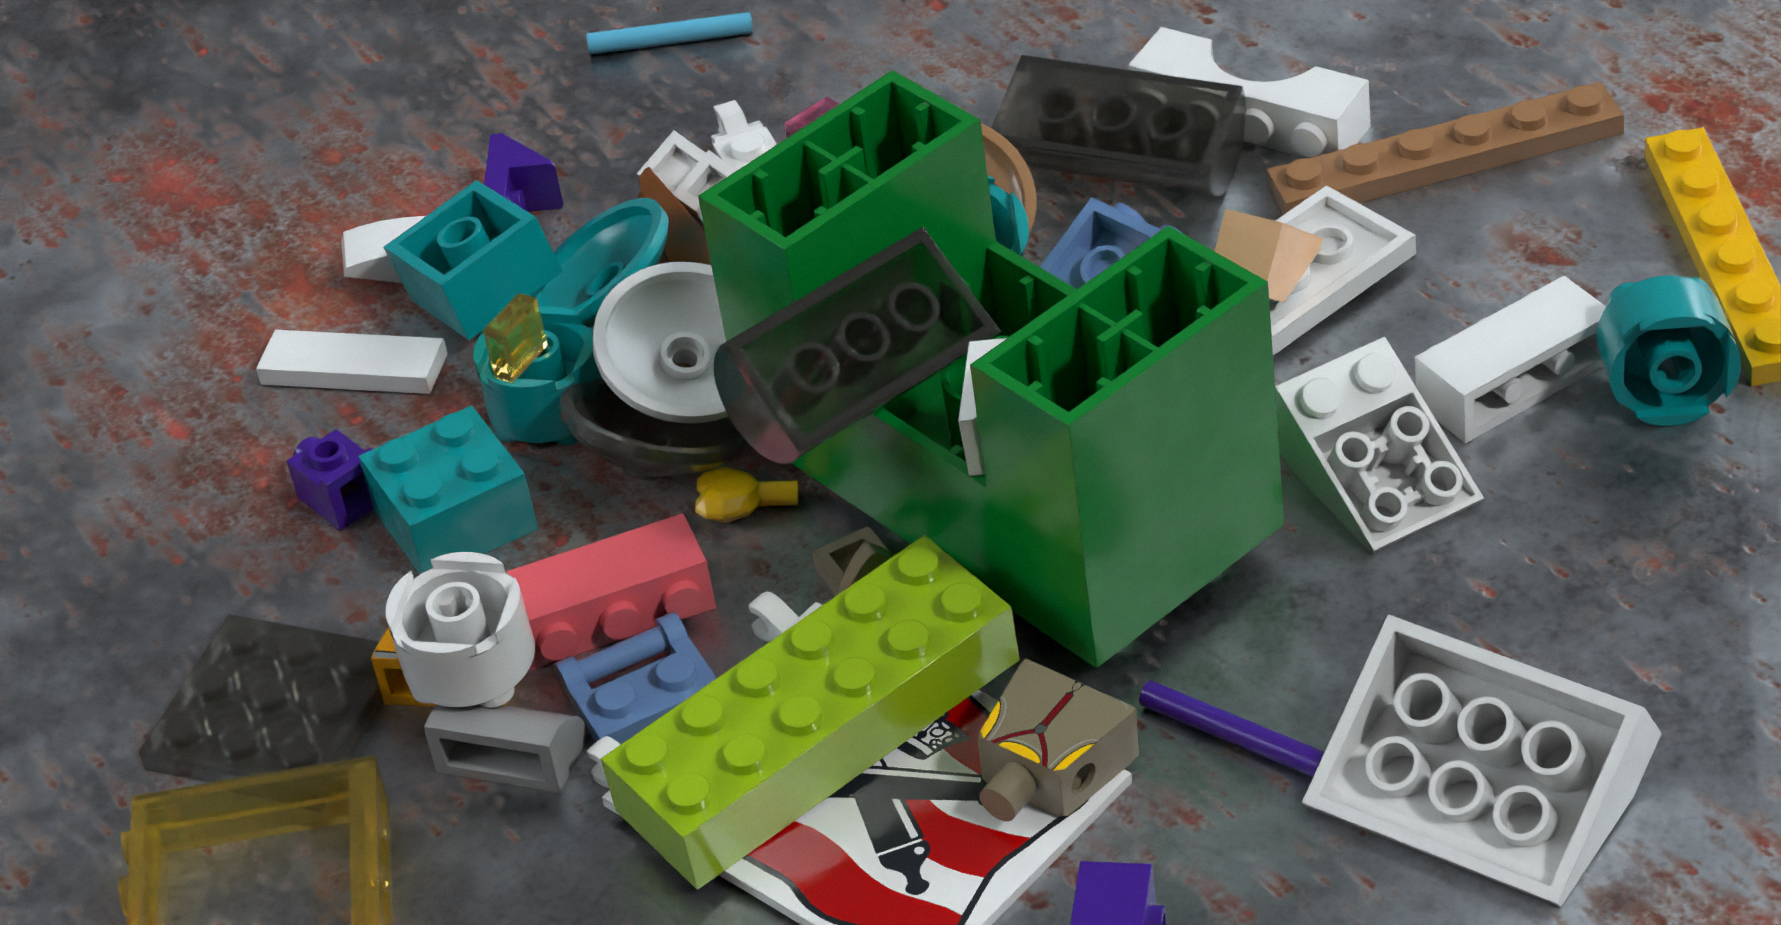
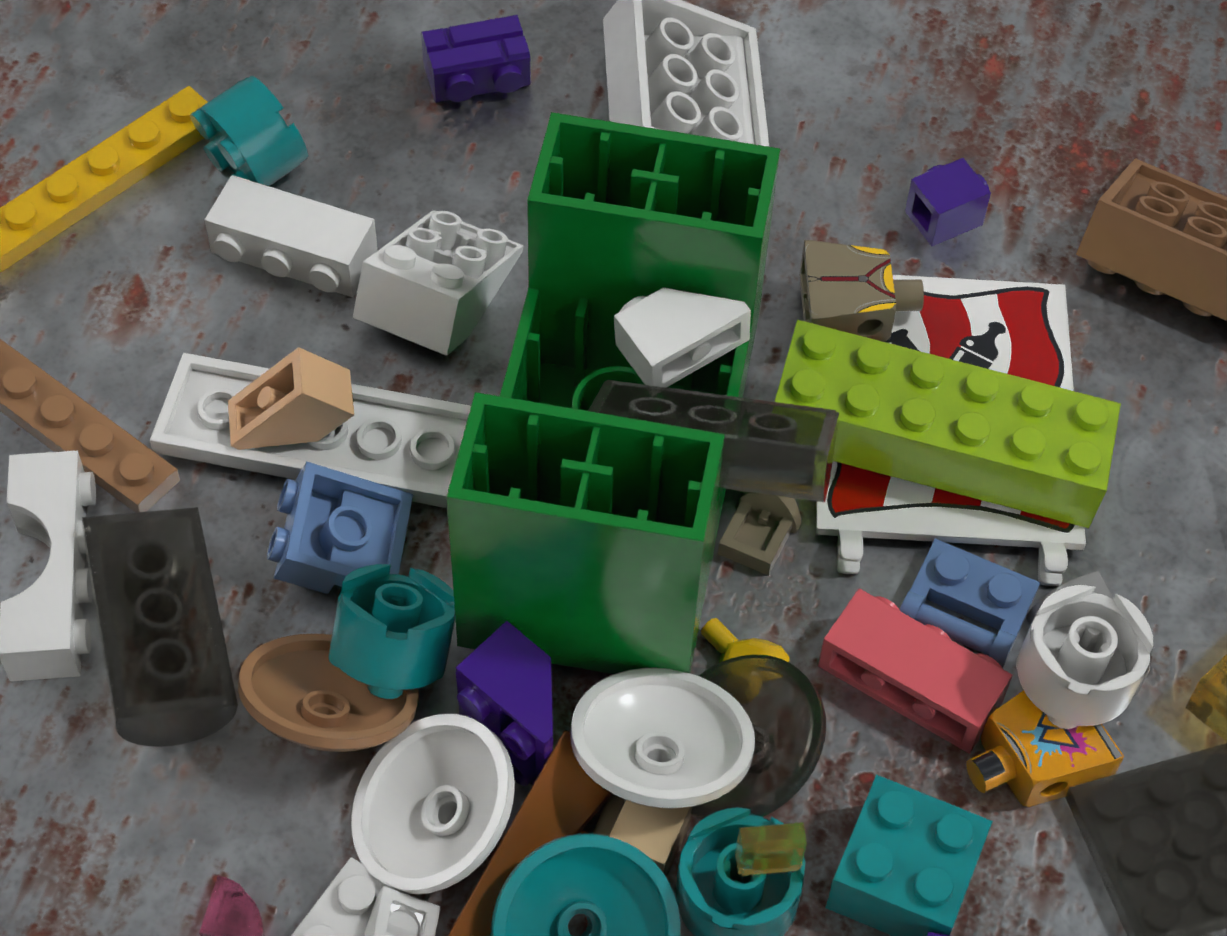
camera: 135 degrees left, 15 degrees up
none -> dark purple brick [421,15,531,103]

